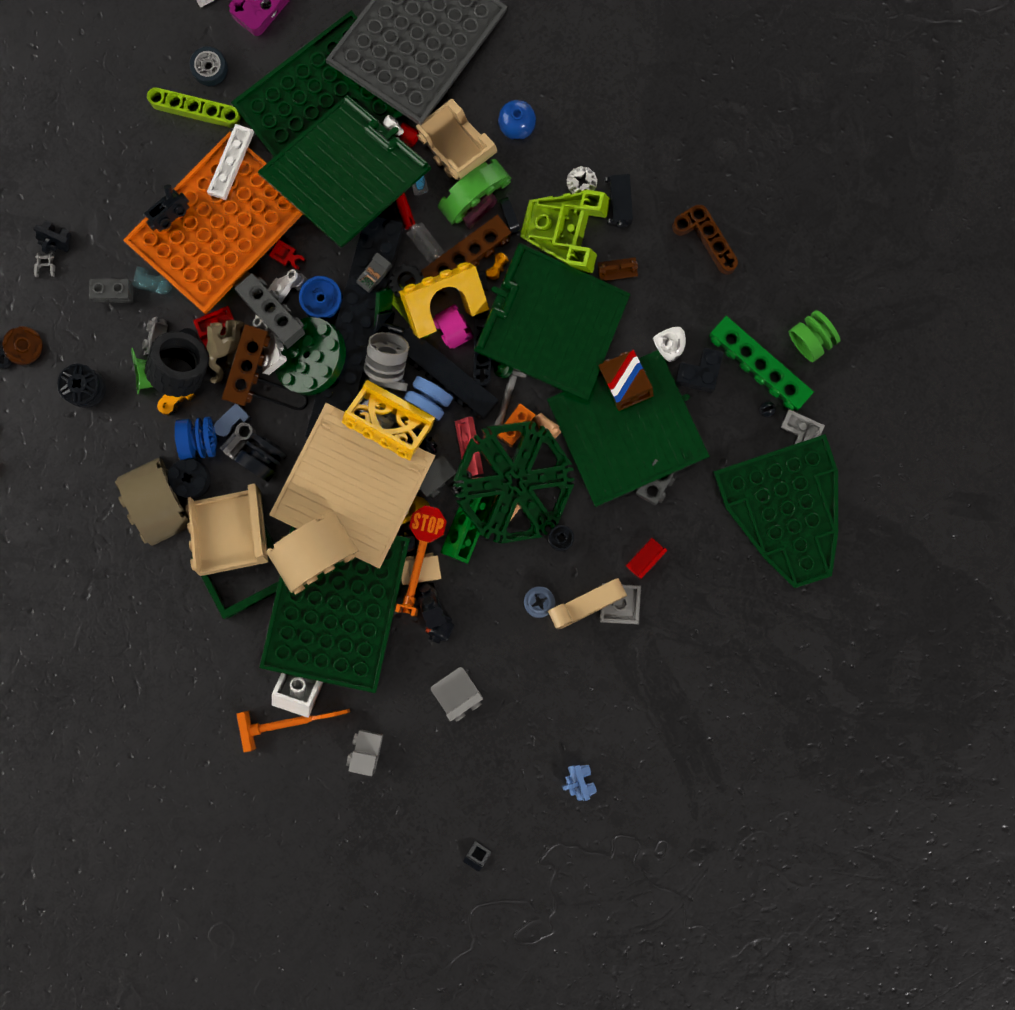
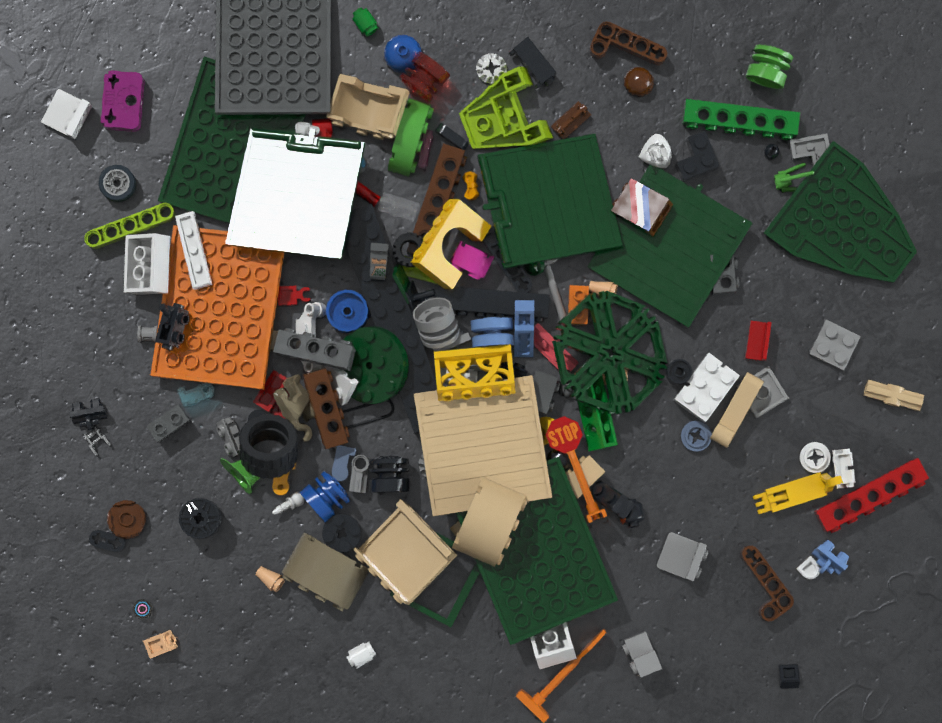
camera: 40 degrees left, 0 degrees up
none -> white brick [124,233,170,295]
none -> light grey bush [137,325,158,343]
none -> light nougat cone [255,566,285,592]
none -> white bar [272,491,305,514]
none -> white brick [347,642,376,668]
none -> green brick [352,7,379,37]
none -> clear red wheel [399,52,450,102]
none -> medium blue slope [514,300,534,357]
none -> reddish brown hair [624,67,654,97]
none -> white piece [673,353,740,423]
none -> reddish brown beam [740,546,794,621]
none -> yellow hinge [753,472,843,514]
none -> bright green plant [774,163,814,192]
none -> white tile [796,556,820,579]
none -> white gear [800,442,831,473]
none -> light grey plate [809,320,861,371]
none -> red brick [814,458,929,533]
none -> white hinge [832,448,856,489]
none -> tan piece [863,380,924,411]

